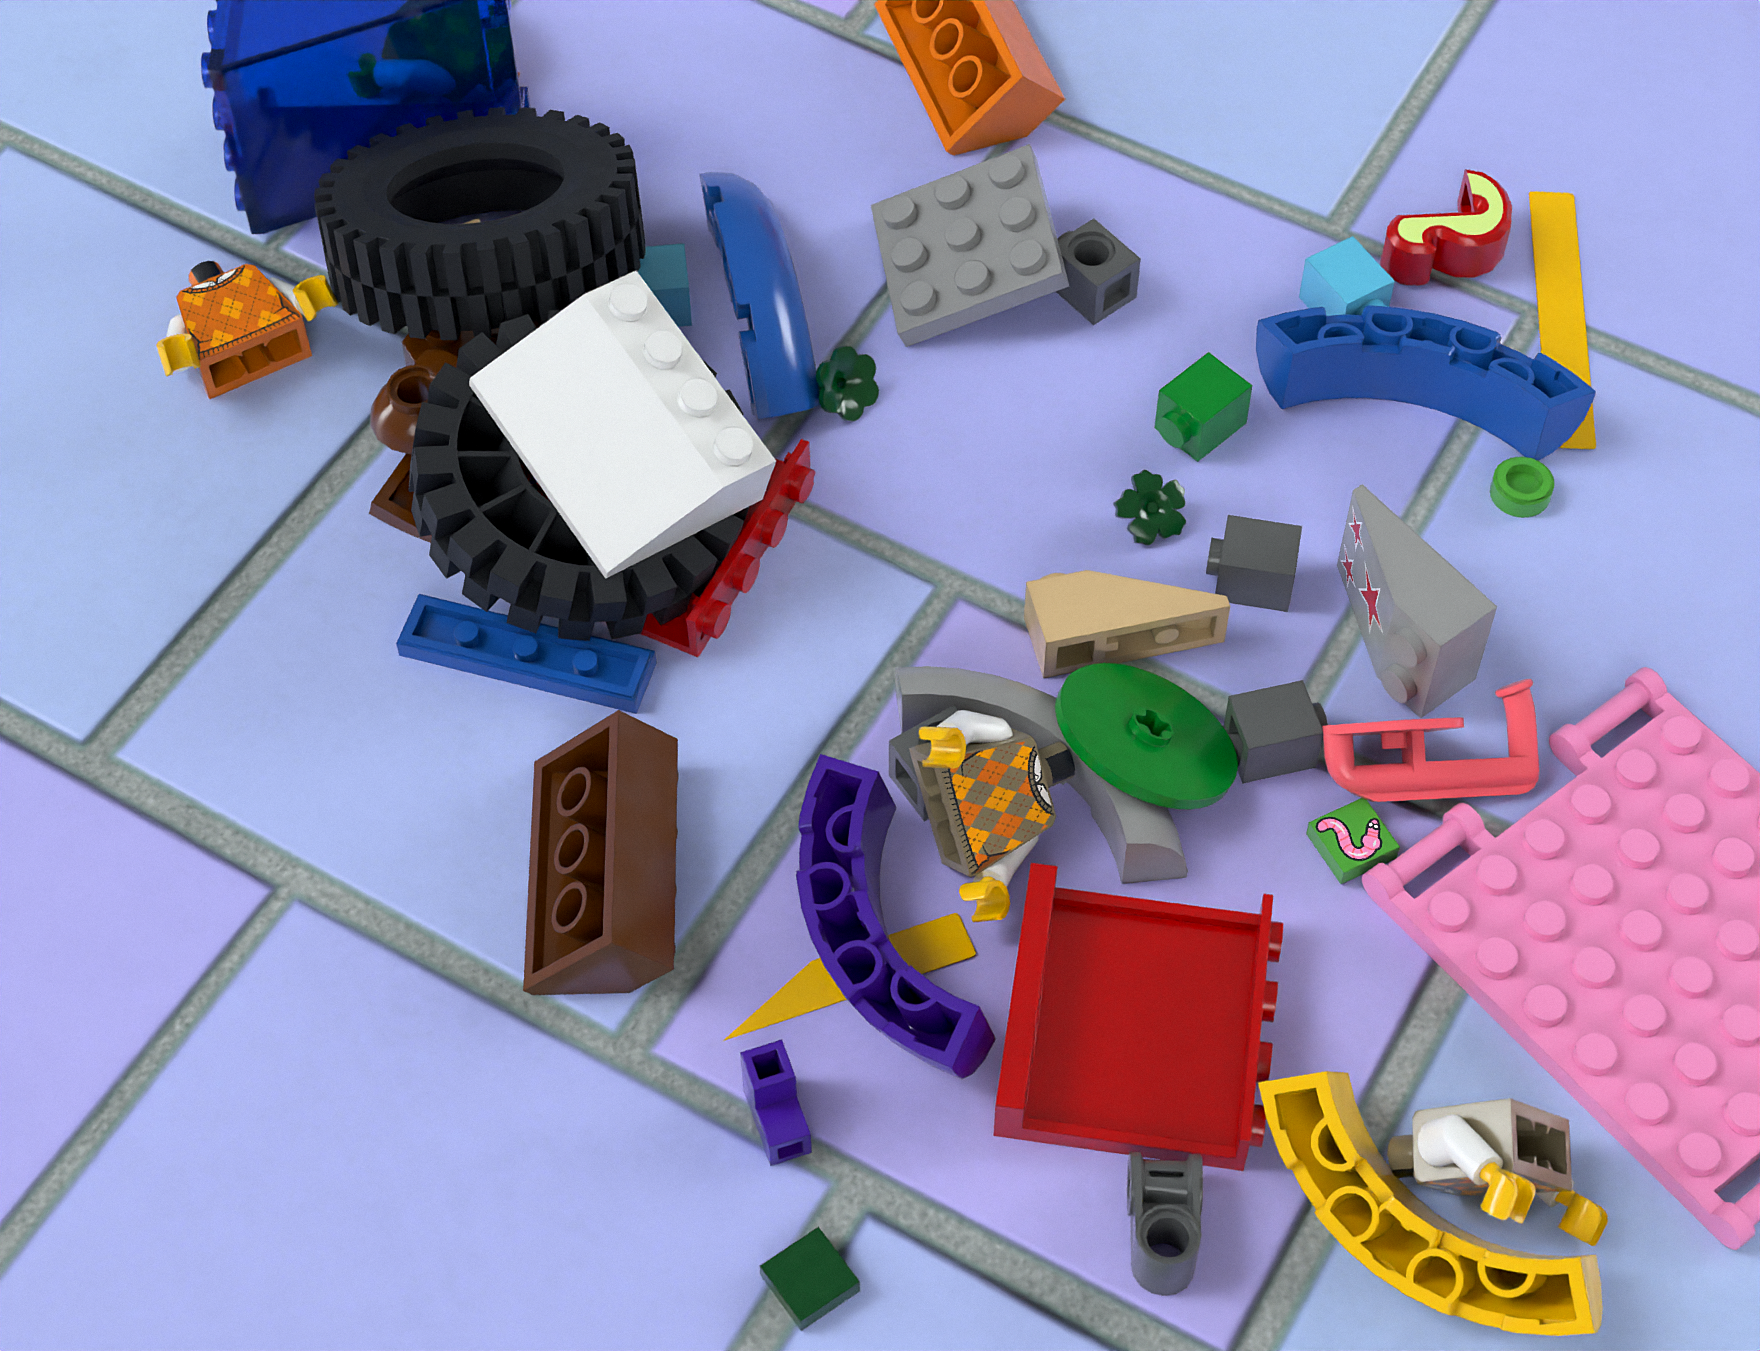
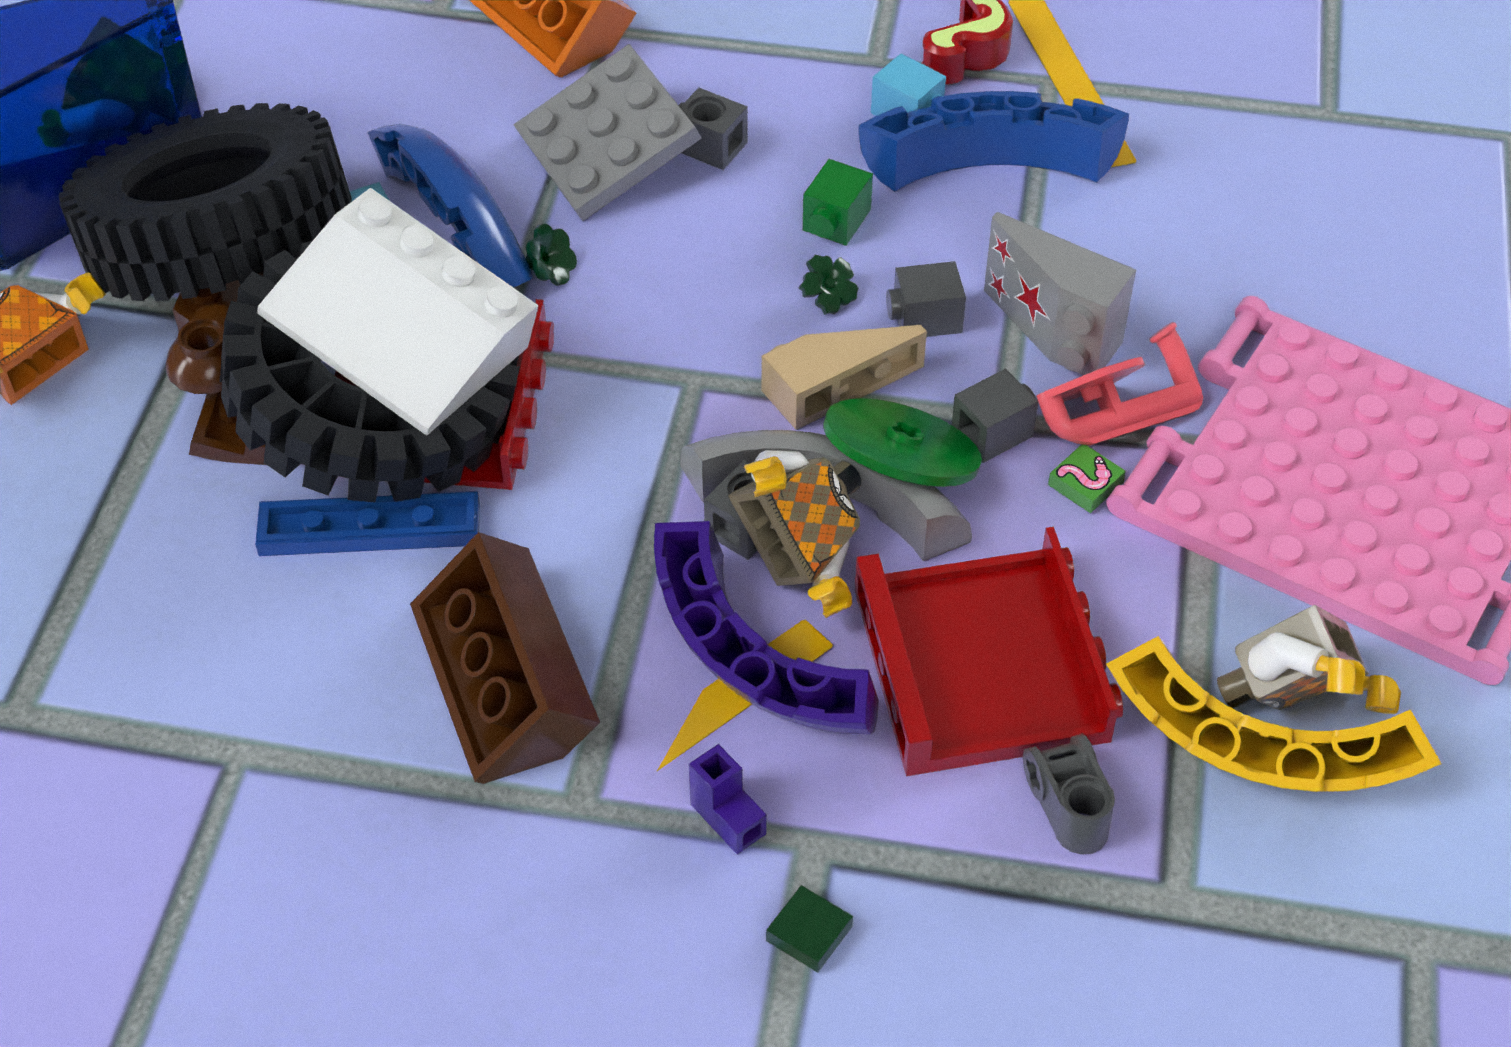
camera: 20 degrees left, 5 degrees down
bright green tile [1490,457,1554,518] -> none

